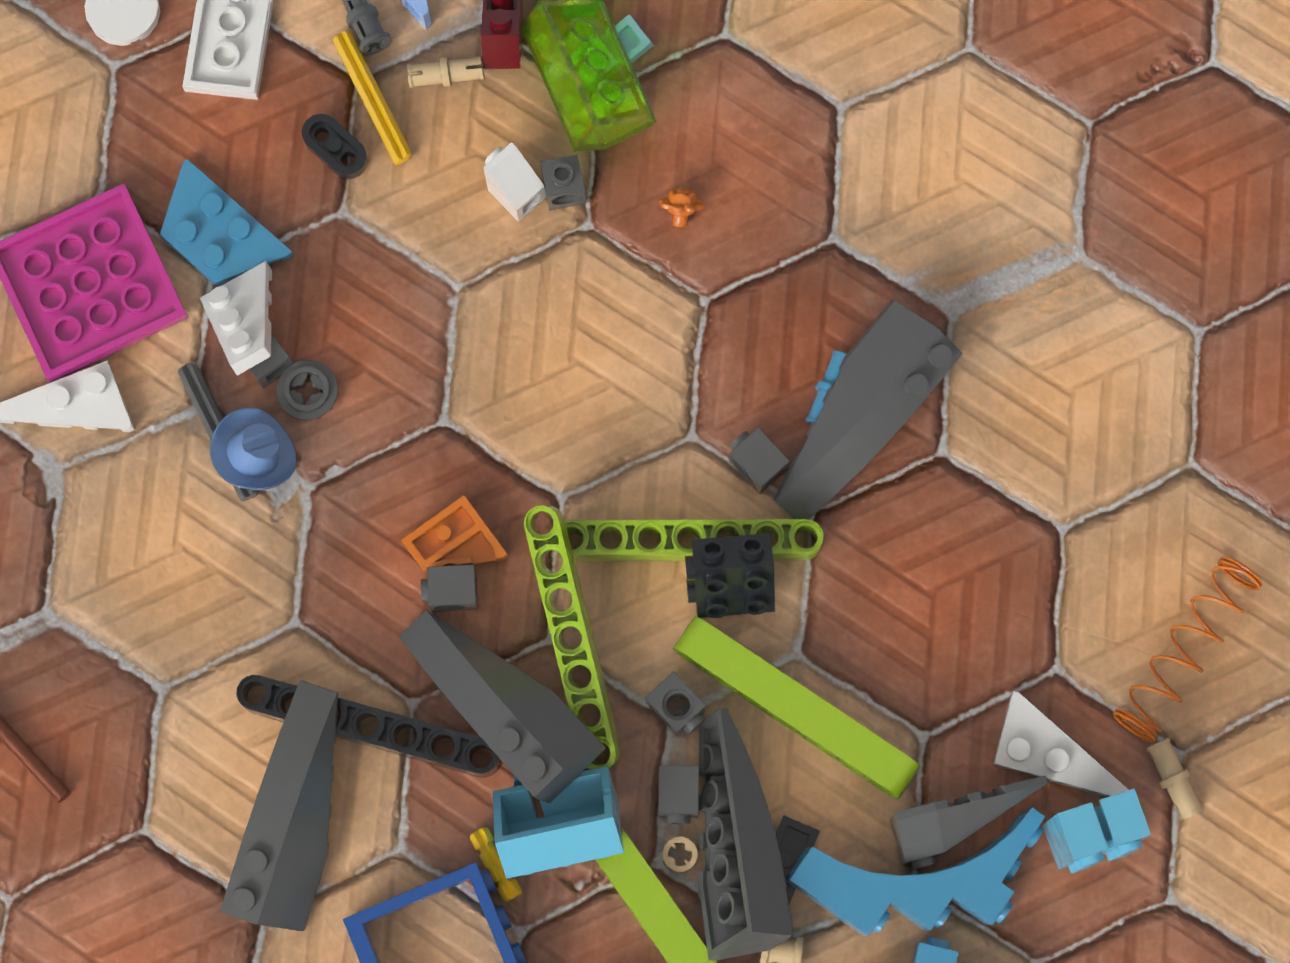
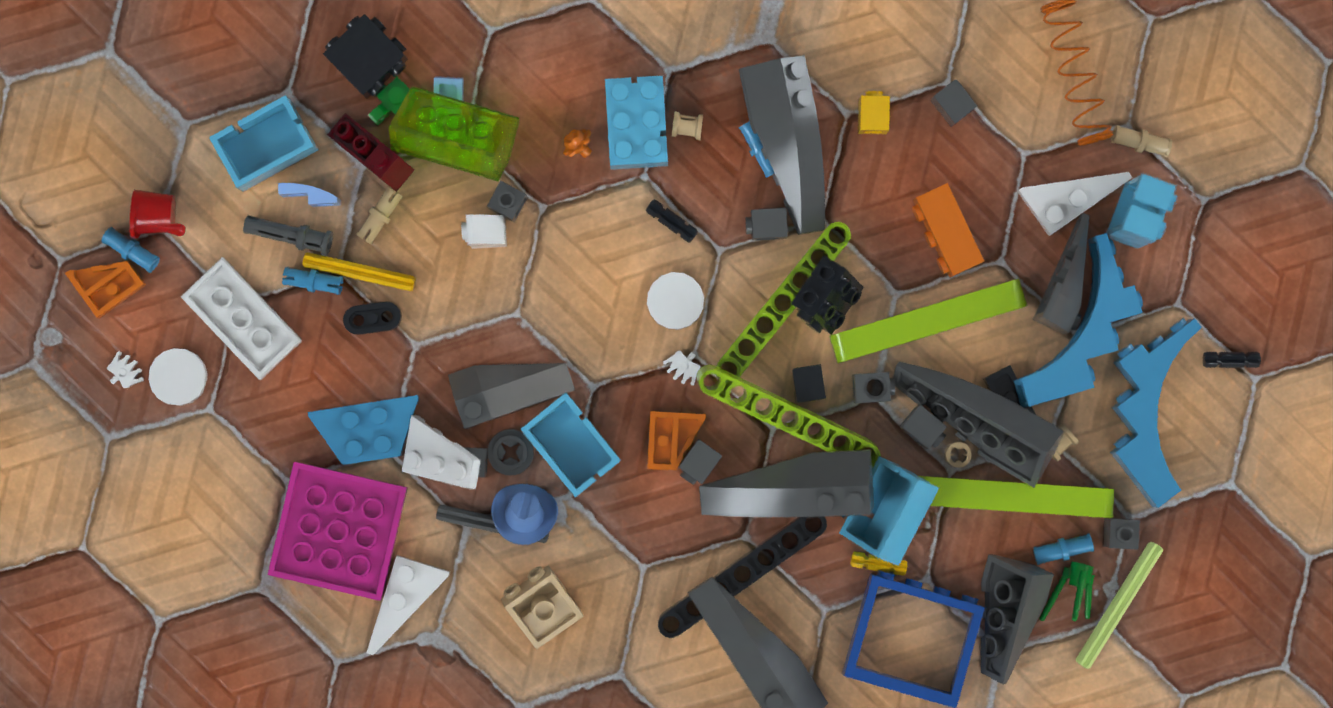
camera: 55 degrees left, 10 degrees up
none -> dark azure pin [282,267,343,295]
none -> dark grey wedge [448,363,575,429]
none -> tan plate [501,565,584,650]
none -> medium azure piece [521,393,621,497]
none -> medium azure piece [605,76,668,169]
none -> black axle [646,200,698,243]
none -> white tile [647,272,704,330]
none -> white piece [663,351,700,386]
none -> tan bush [672,111,703,140]
none -> black panel [792,364,826,403]
none -> yellow brick [858,91,890,134]
none -> orange brick [912,183,984,278]
none -> dark grey panel [930,80,978,127]

